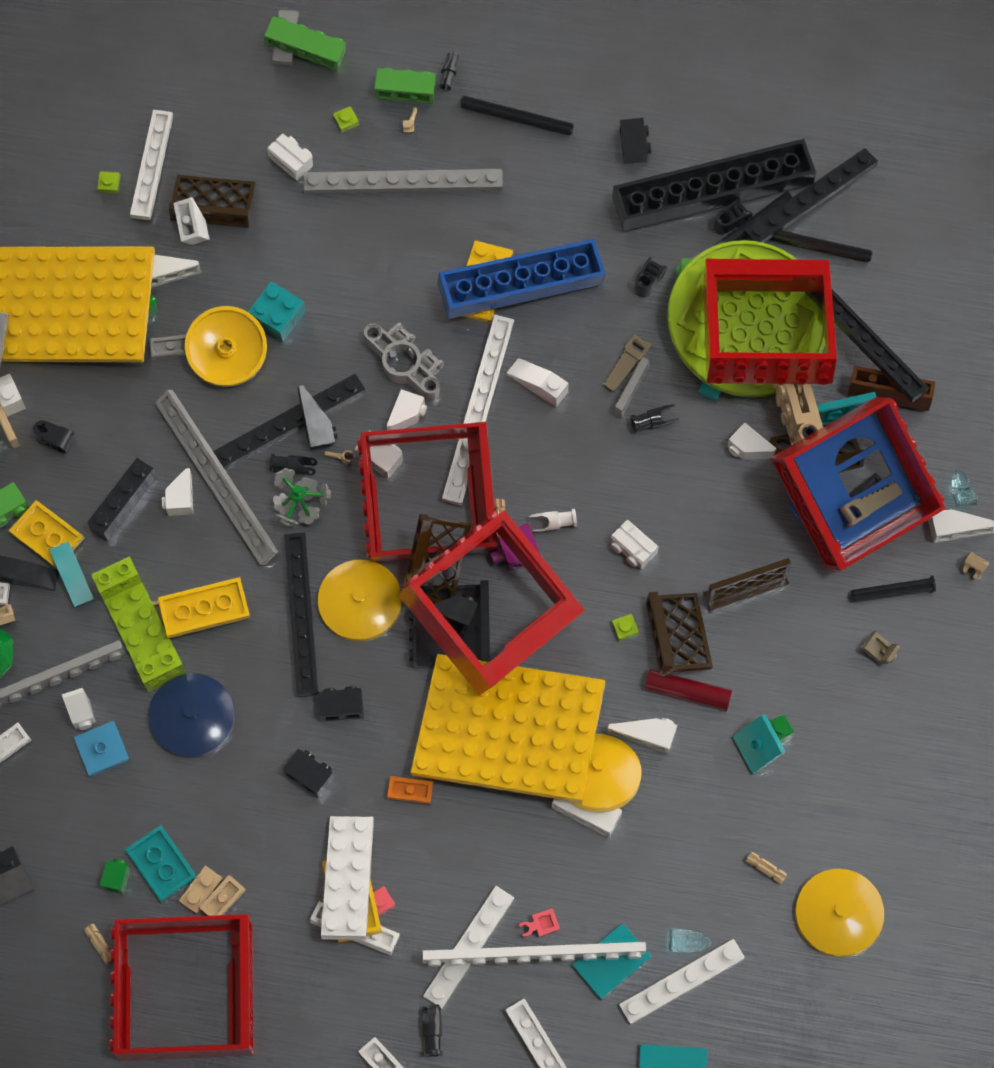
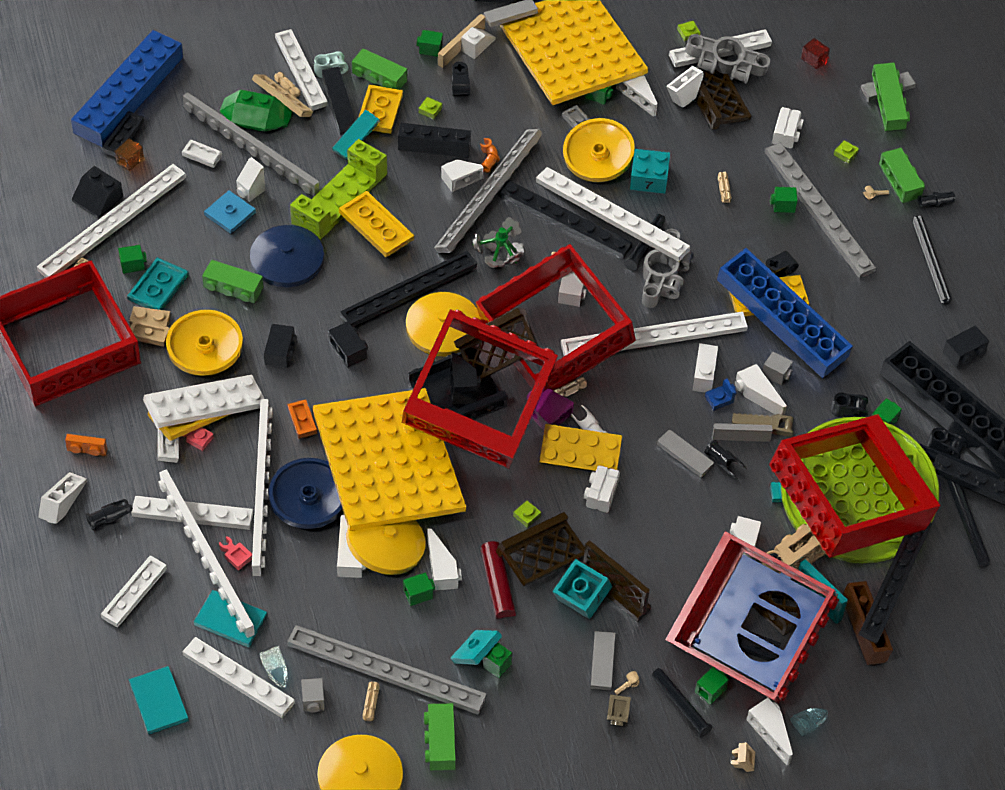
camera: 60 degrees right, 15 degrees down
black piece [269,454,318,475] -> none
slope [297,385,337,449] -> none
white slope [387,390,427,430] -> none
dark tan piece [840,482,903,528] -> none
none -> white plate [37,164,186,277]
none -> orange plate [65,434,107,456]
none -> yellow dish [166,310,243,376]
none -> bright green brick [202,259,264,304]
none -> white plate [252,399,273,576]
none -> dark blue dish [269,458,343,529]
none -> light grey plate [287,625,486,715]
none -> light grey brick [301,678,324,713]
none -> green brick [403,572,435,606]
none -> lime plate [419,97,442,119]
none -> bright green brick [424,703,455,771]
none -> orange piece [480,138,500,173]
none -> white plate [536,167,690,262]
none -> yellow plate [539,424,622,471]
none -> teal brick [552,559,612,619]
none -> light grey tile [590,631,615,691]
none -> tan hand [614,671,640,695]
none -> black axle [624,214,665,271]
none -> light grey tile [657,429,714,478]
none -> light grey piece [685,34,770,84]
none -> green brick [695,667,729,705]
none -> blue bracket [705,379,736,411]
none -> tan axle [718,172,732,203]
none -> white slope [735,364,787,415]
none -> light grey brick [762,352,793,385]
none -> black piece [765,251,799,277]
none -> green brick [770,187,797,213]
none -> clear red brick [801,38,830,69]
none -> green brick [872,398,902,425]

